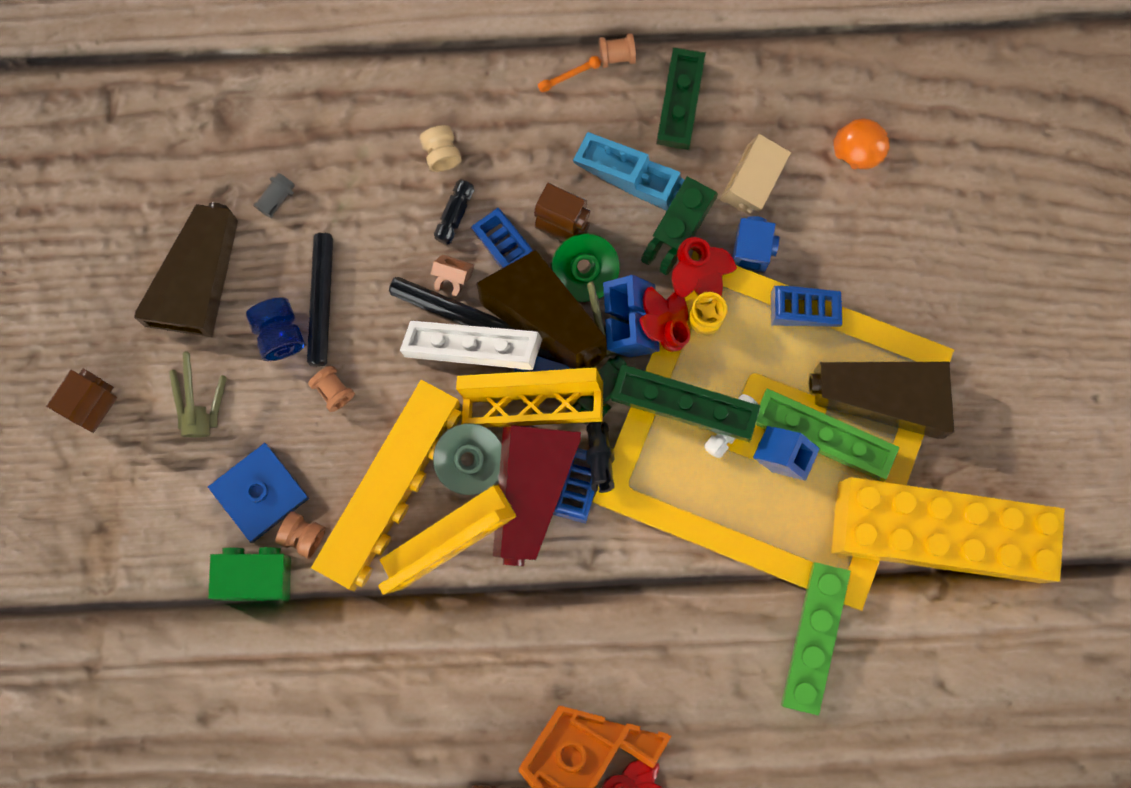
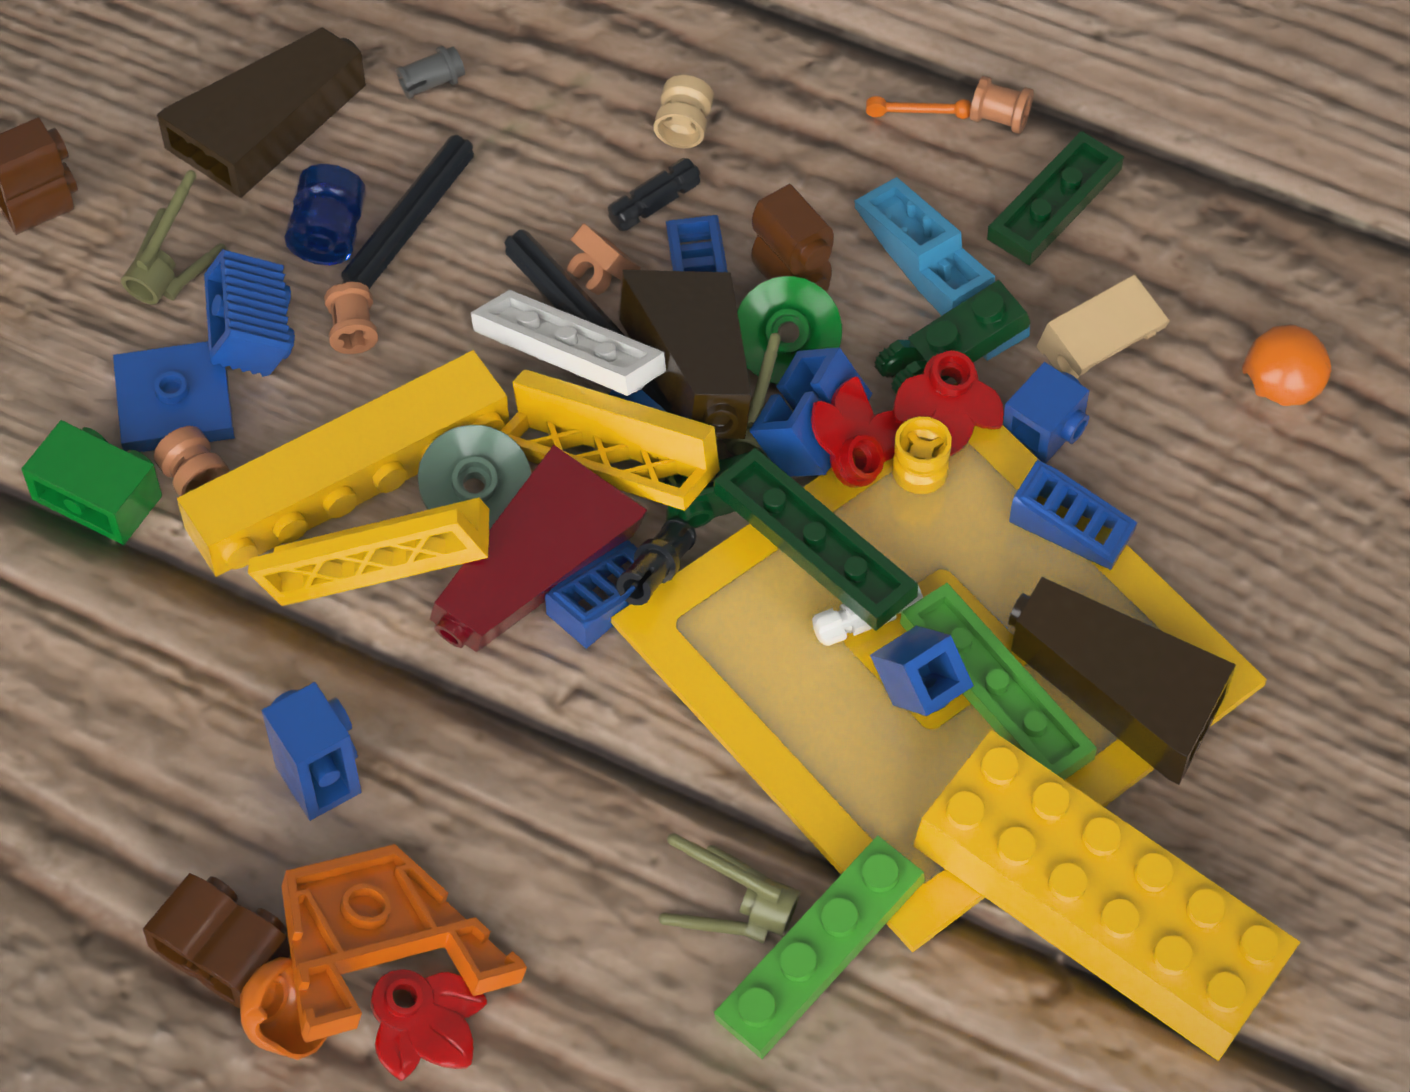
camera: 30 degrees right, 20 degrees down
none -> blue brick [204,249,295,377]
none -> blue brick [261,682,362,821]
none -> olive plant [659,833,801,944]

